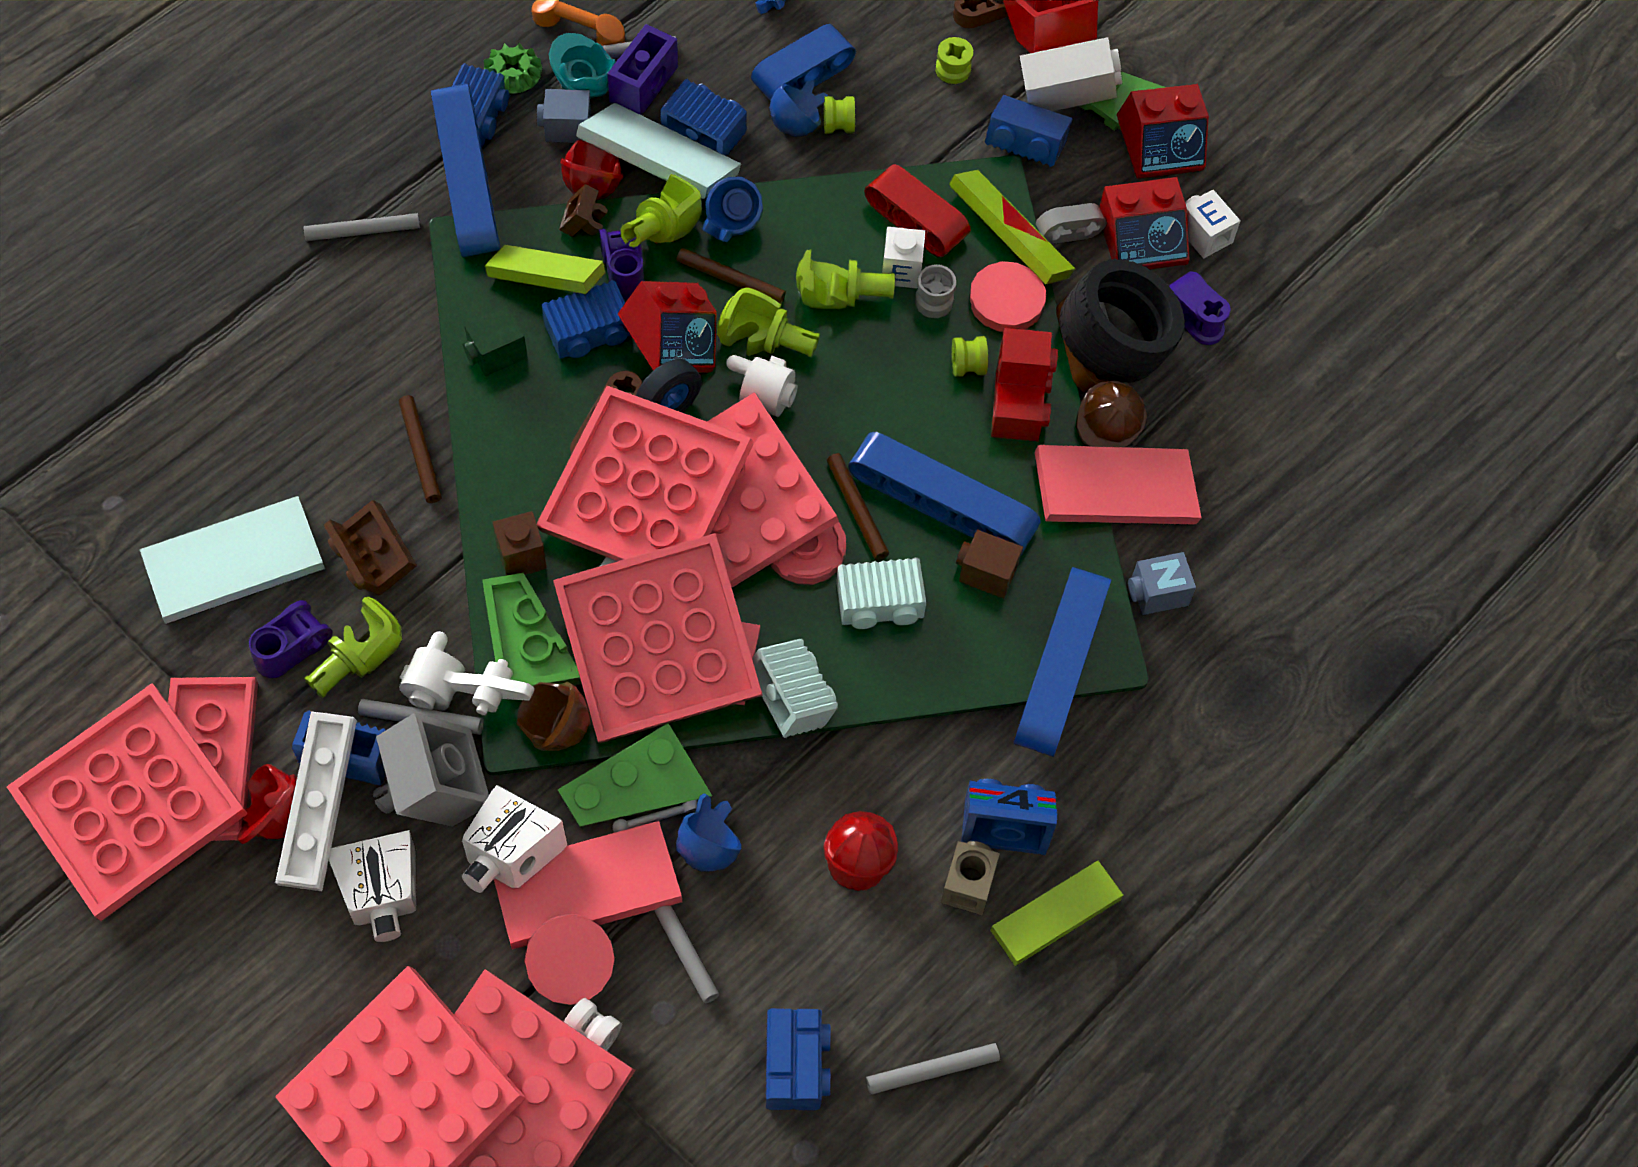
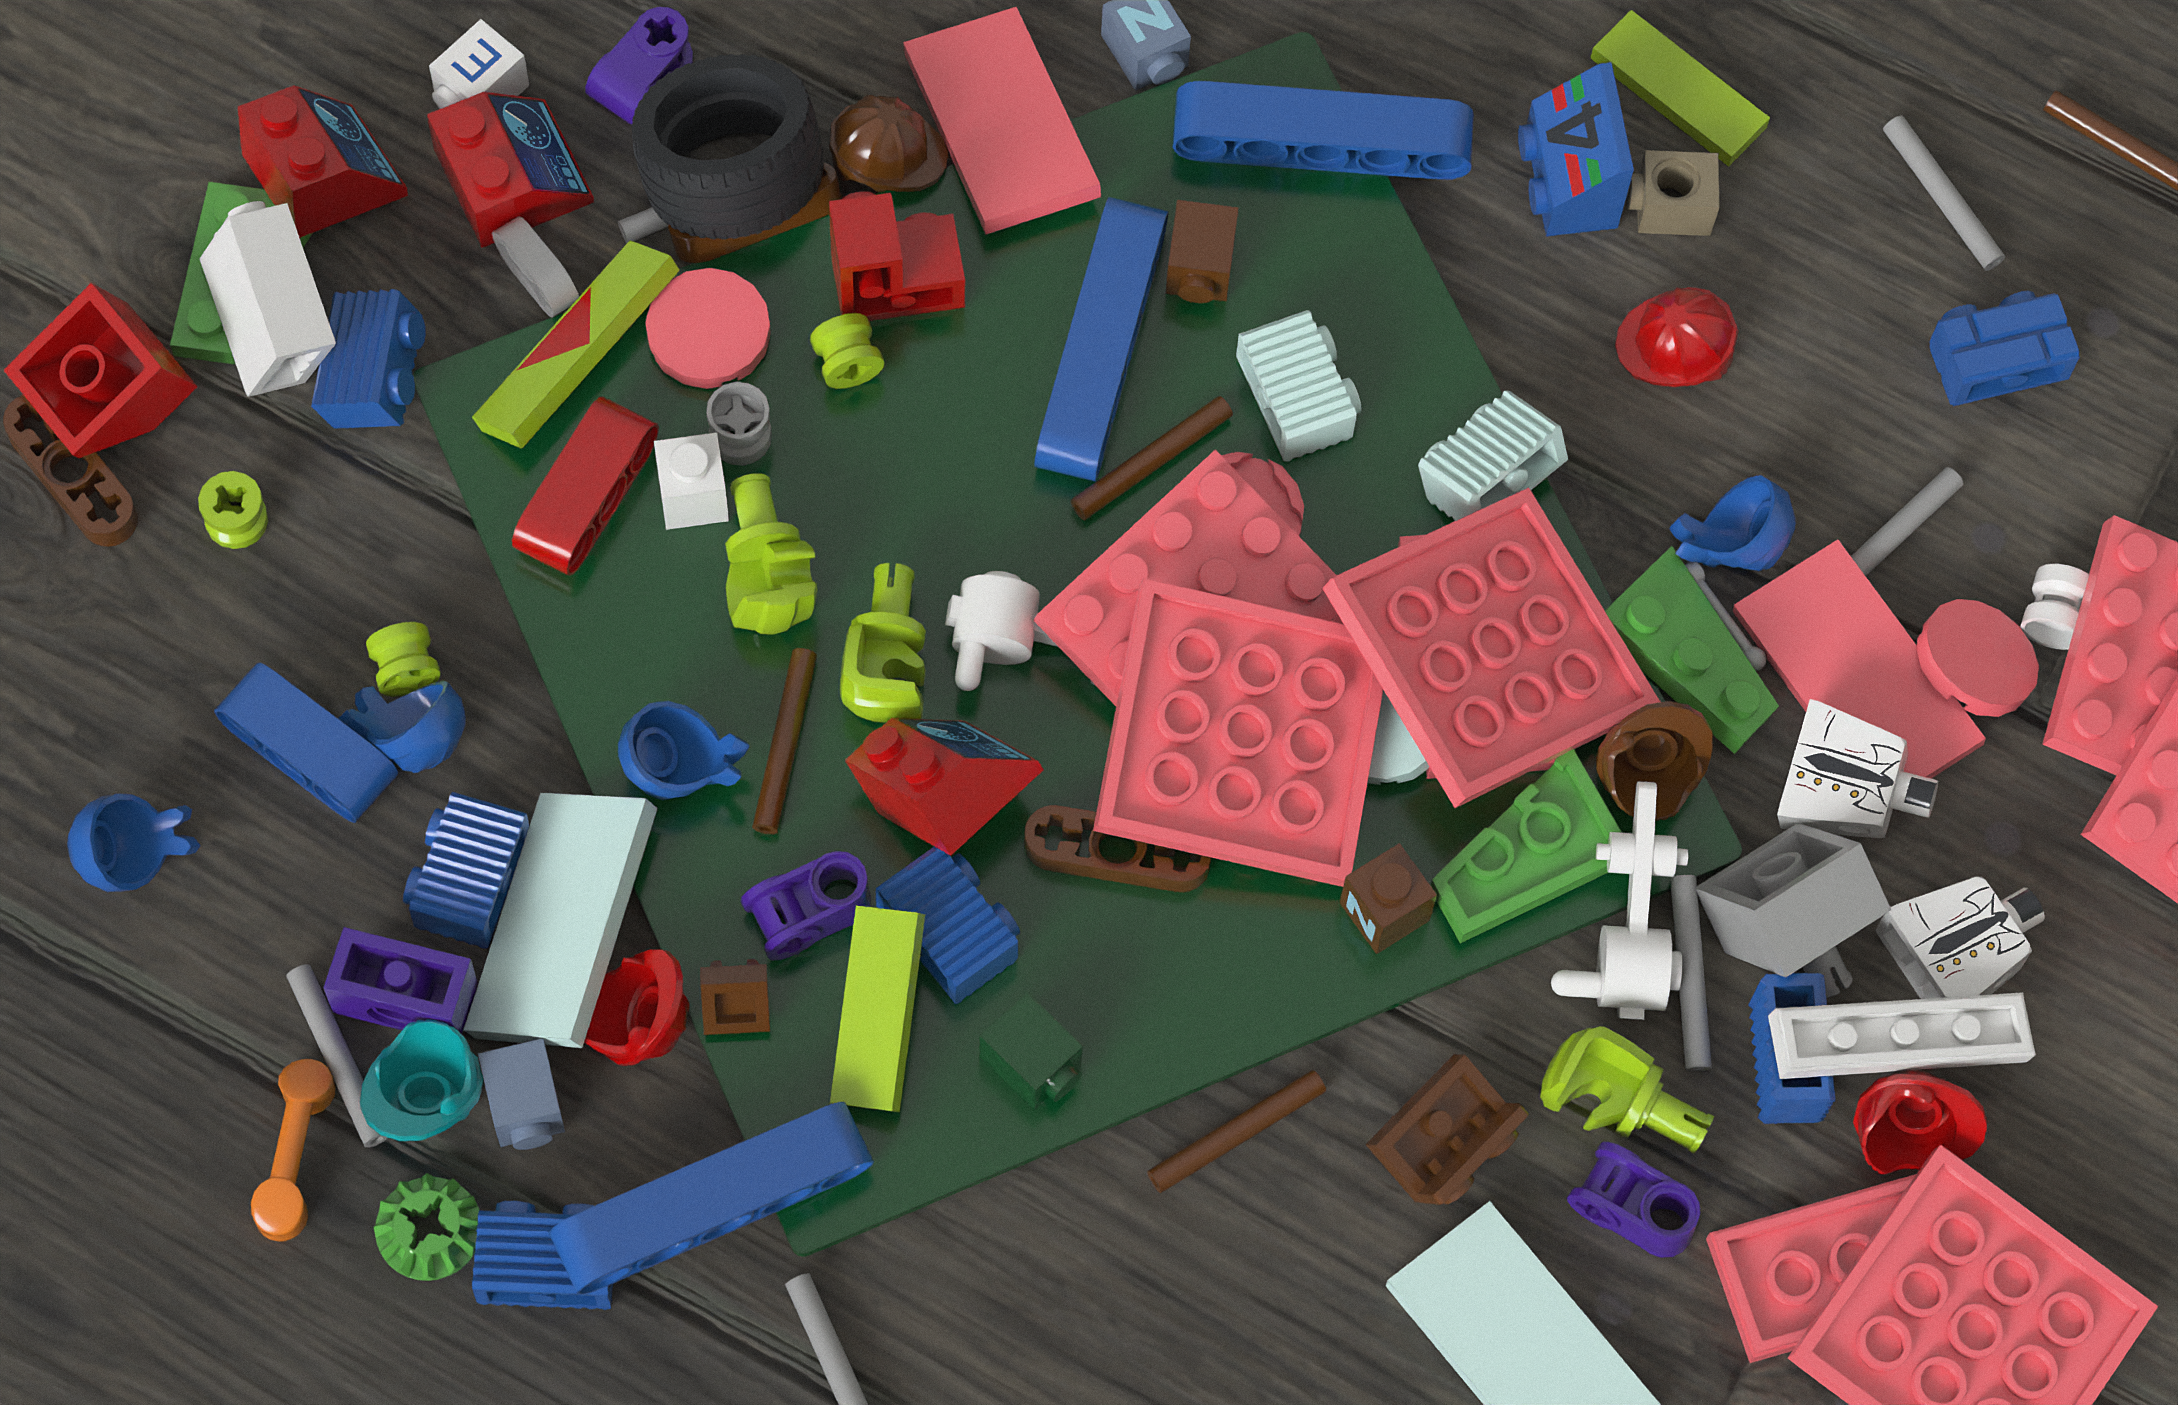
camera: 105 degrees left, 5 degrees up
lime piece [620,174,702,247] -> none
black bush [636,359,702,413] -> none

